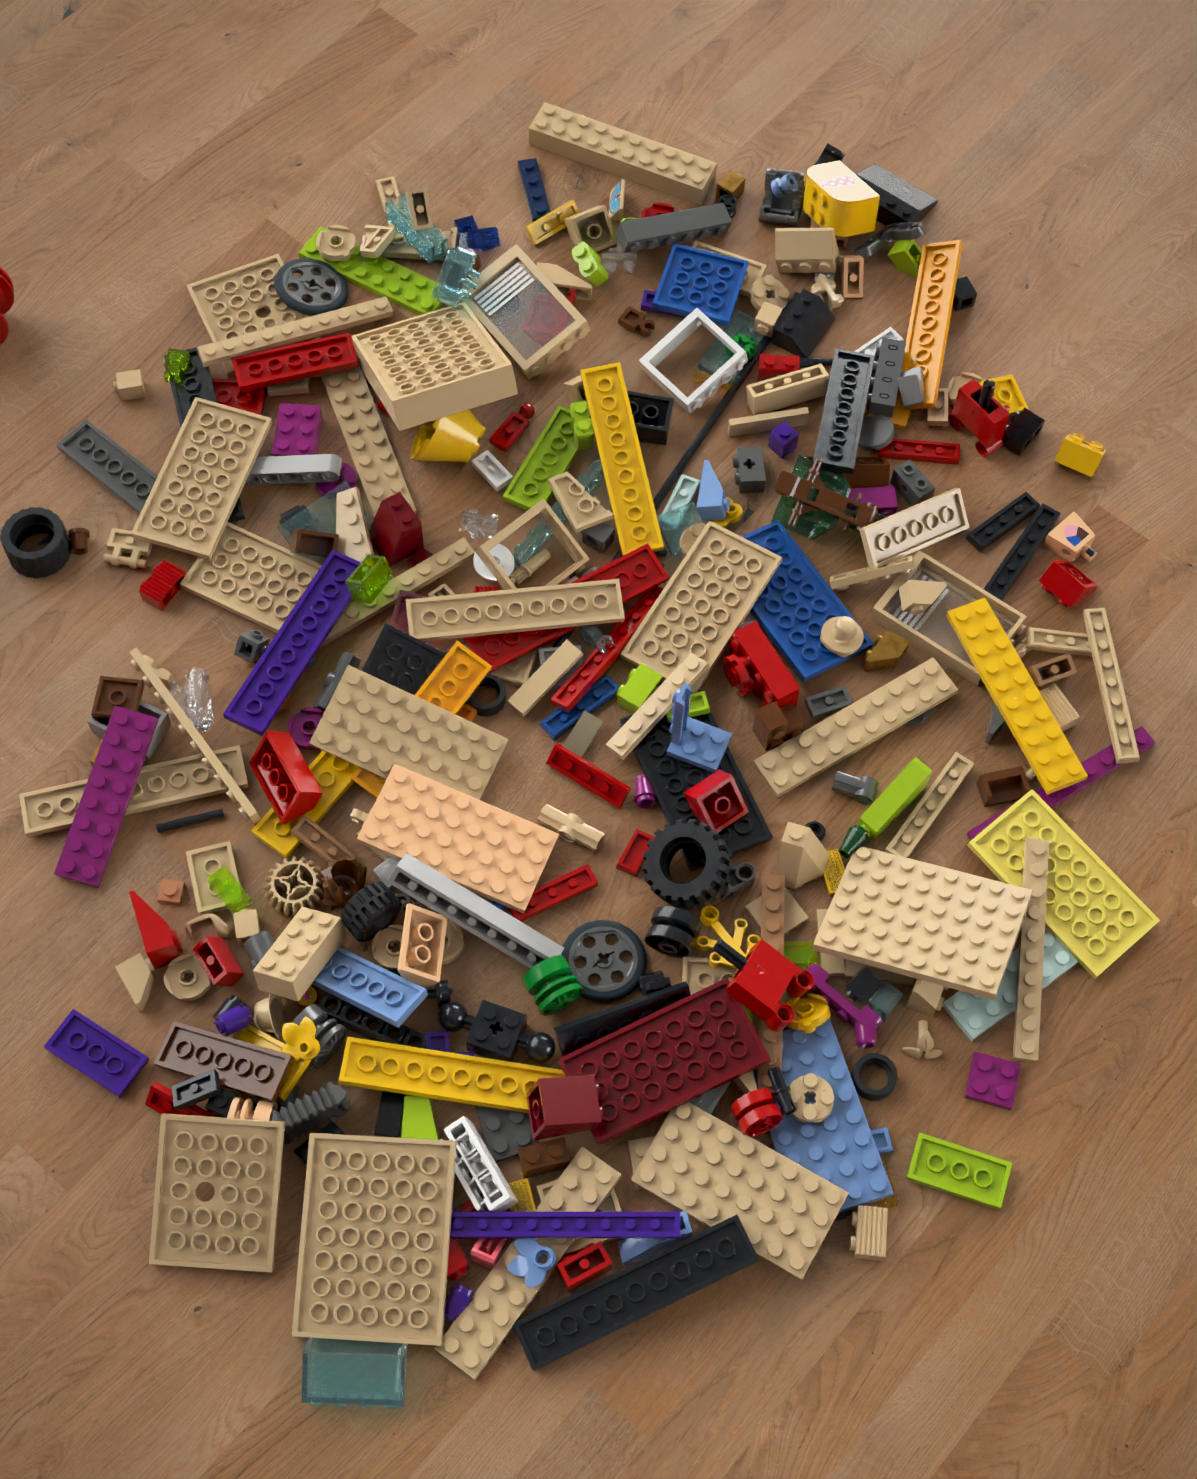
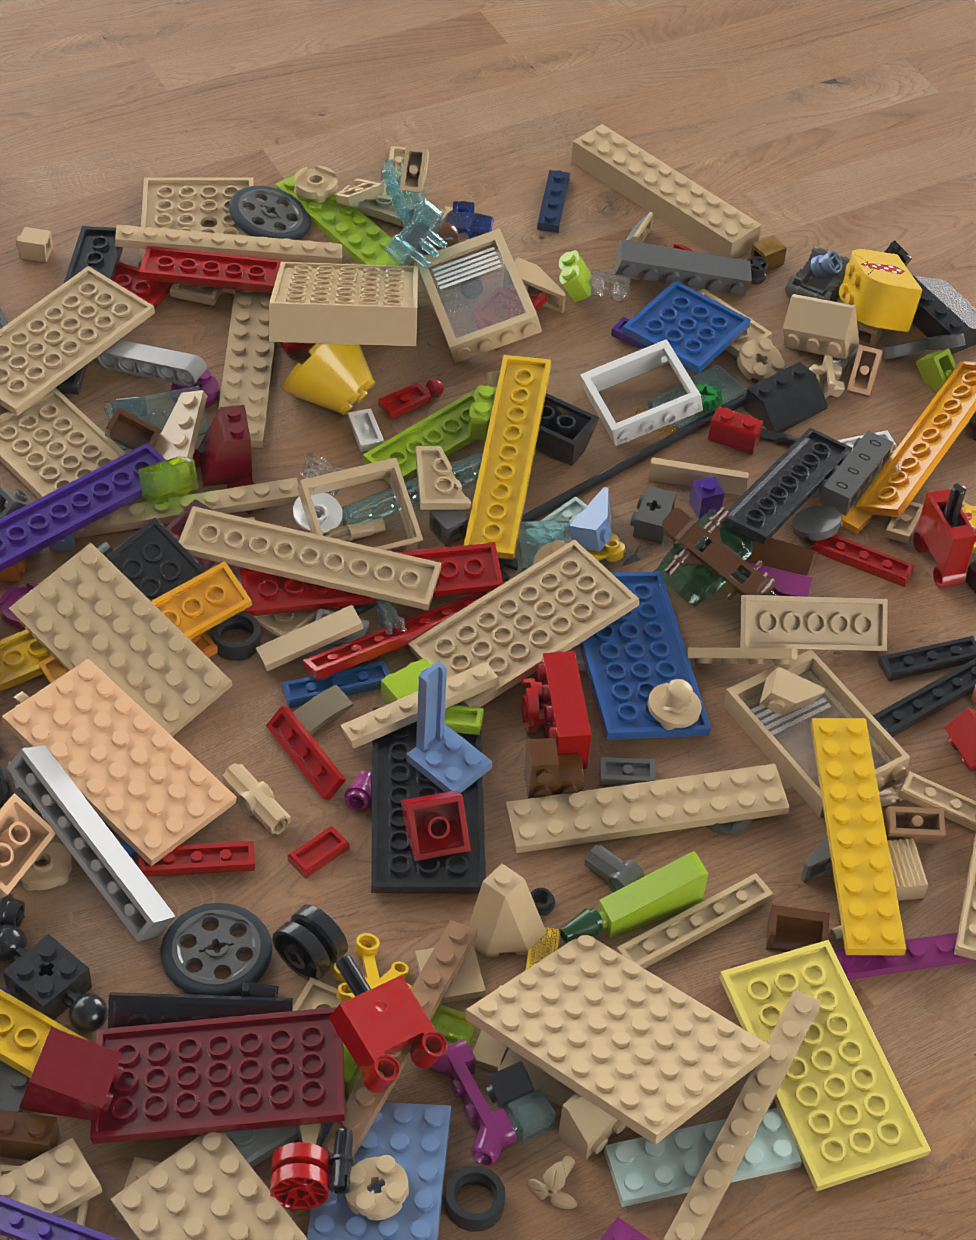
camera: 20 degrees right, 15 degrees down
clear neon green plate [163,348,190,384] -> none
magenta brick [271,403,323,456] -> none
green wheel [522,955,583,1016] -> none
yellow plate [525,200,580,245] -> none
tan slope [564,206,618,252] -> none
reddish brown plate [618,306,655,337] -> none
black tyre [642,819,733,910] -> none
dark grey piece [720,862,756,901] -> none
tan brick [746,364,829,415] -> none
tan brick [753,301,783,338] -> none
yellow plate [786,994,831,1033] -> none
pearl gold slope [863,629,910,672] -> none
dark grey brick [890,460,935,507] -> none
light grey slope [897,367,925,408] -> none

